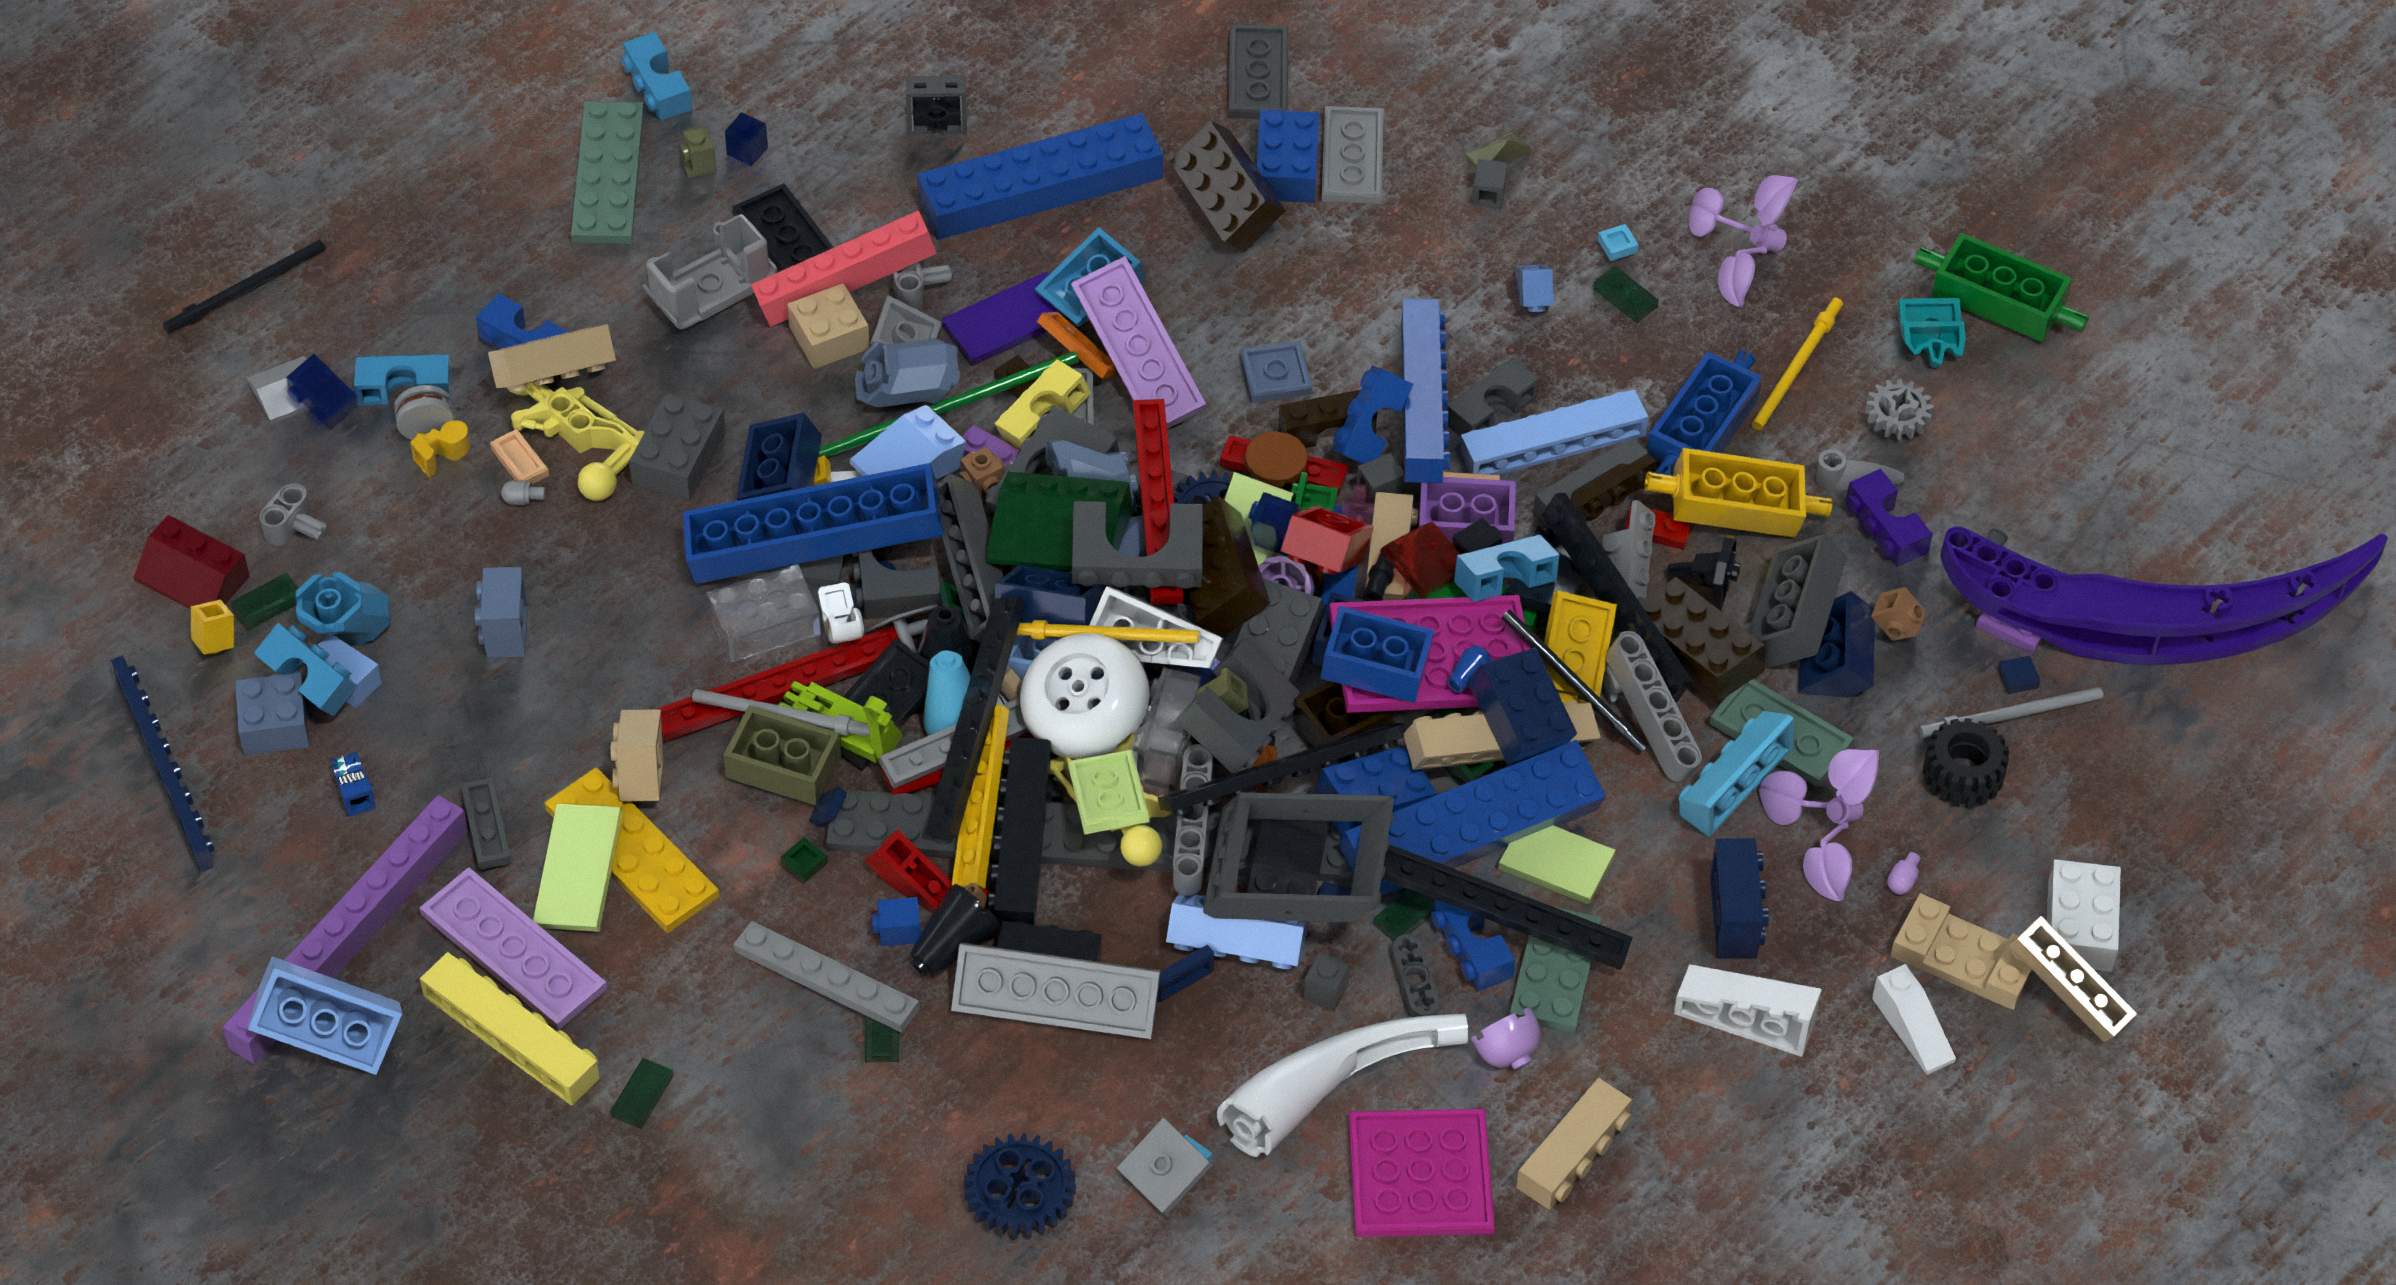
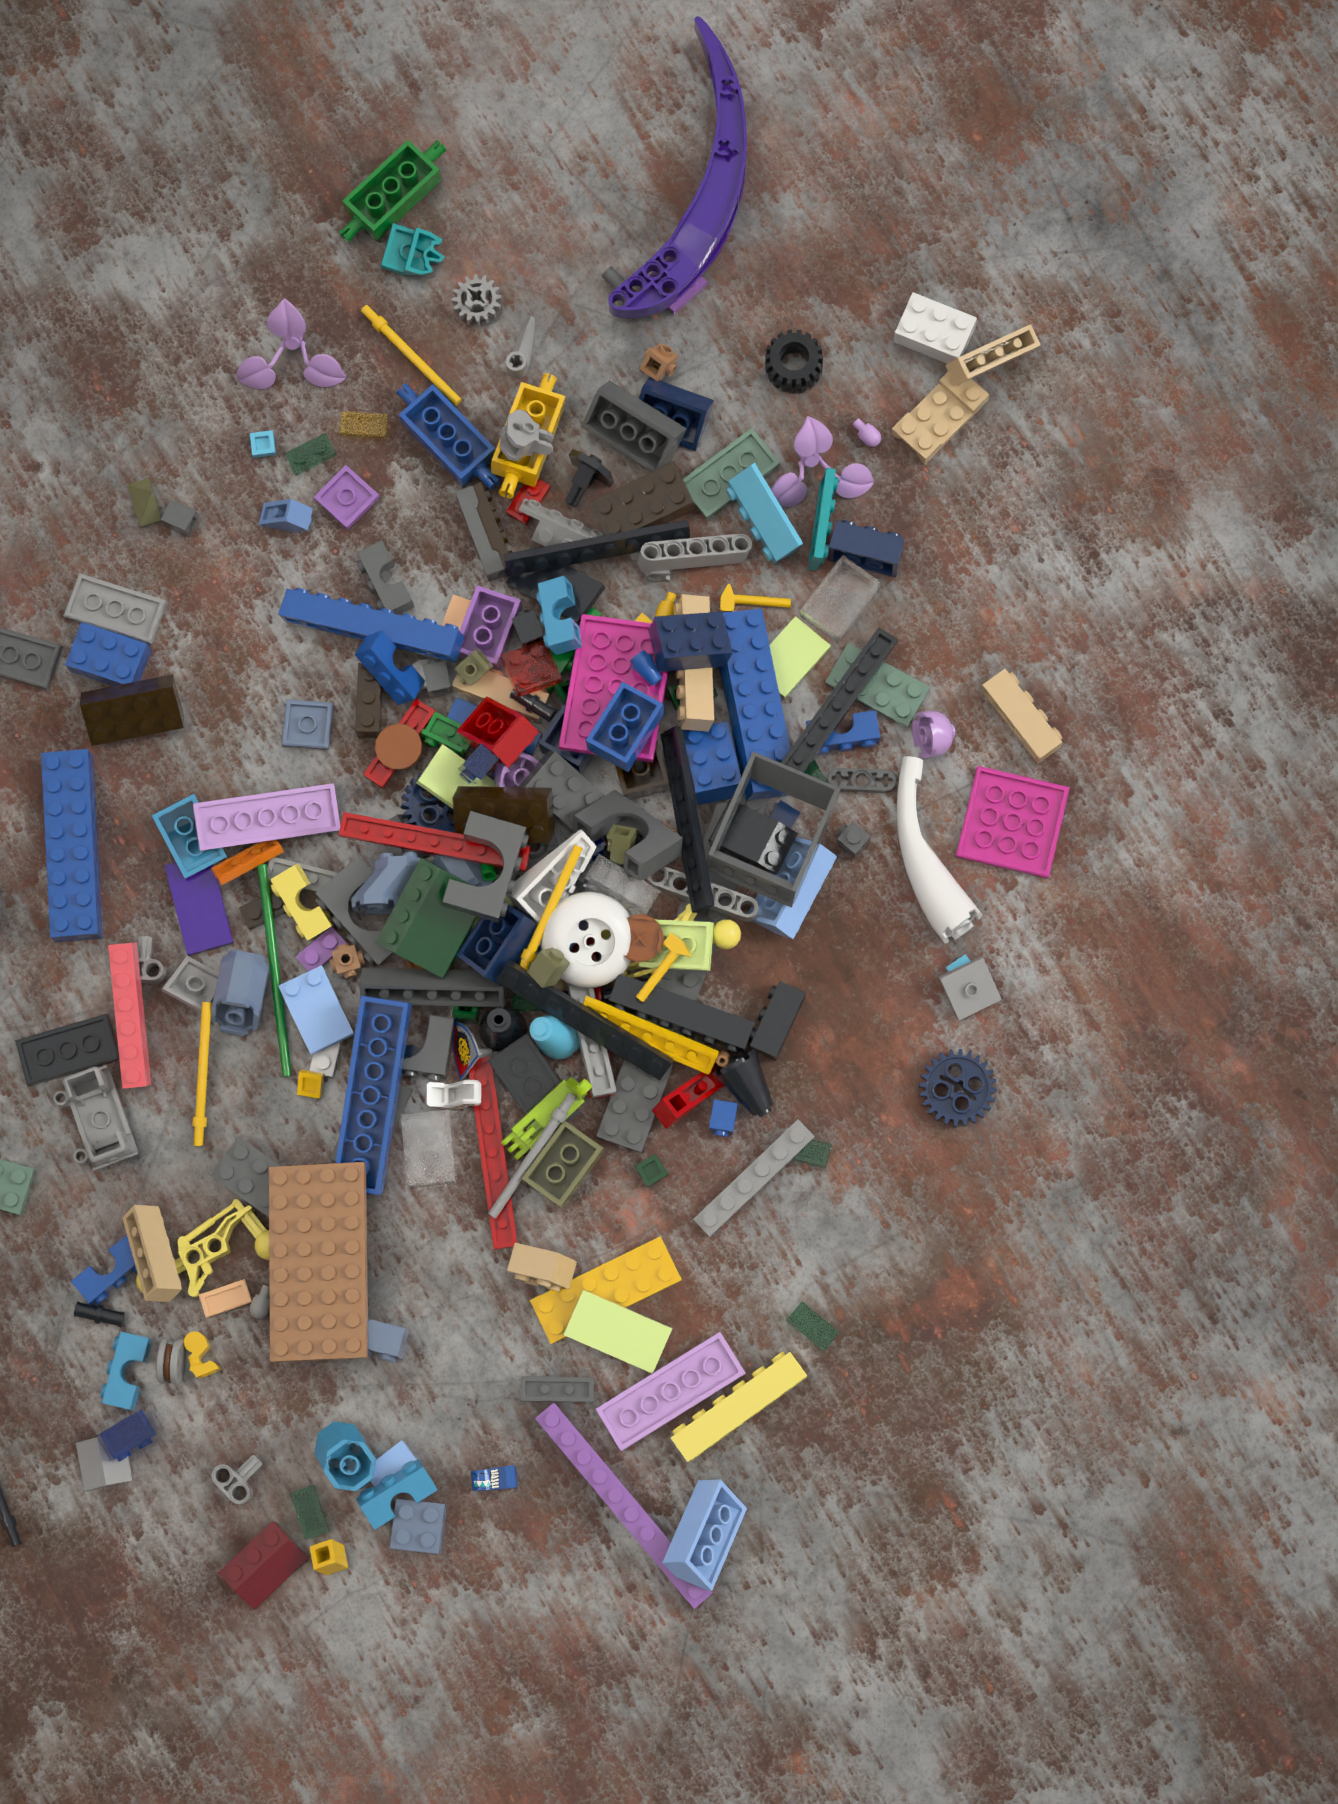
camera: 65 degrees left, 25 degrees up
dark blue plate [111,655,215,872] -> none
dark blue brick [736,413,822,501] -> none
tan brick [787,283,870,369] -> none
dark blue tile [809,786,847,827] -> none
light grey plate [951,943,1161,1039] -> none
dark blue tile [1157,945,1214,1002] -> none
clear pink plate [1342,485,1374,525] -> none
light blue brick [1459,389,1648,475] -> none
black bar [1501,609,1648,754] -> none
yellow plate [1542,591,1617,697] -> none
white wedge [1674,964,1822,1057] -> none
dark purple arch [1845,469,1933,567] -> none
white slope [1872,964,1956,1075] -> none
light grey bar [1918,686,2103,739] -> none
dark blue tile [1998,656,2040,694] -> none
none -> black pin [74,1301,125,1327]
none -> yellow bar [192,1002,212,1146]
none -> medium nougat plate [269,1162,368,1363]
none -> medium lavender plate [314,465,380,530]
none -> clear yellow plate [340,411,389,439]
none -> olive brick [455,648,494,686]
none -> light grey hinge [500,409,554,461]
none -> olive brick [527,947,570,988]
none -> dark orange tile [624,914,664,962]
none -> yellow piece [636,933,691,1002]
none -> yellow piece [720,584,791,613]
none -> clear brick [800,555,880,644]
none -> teal plate [807,468,839,571]

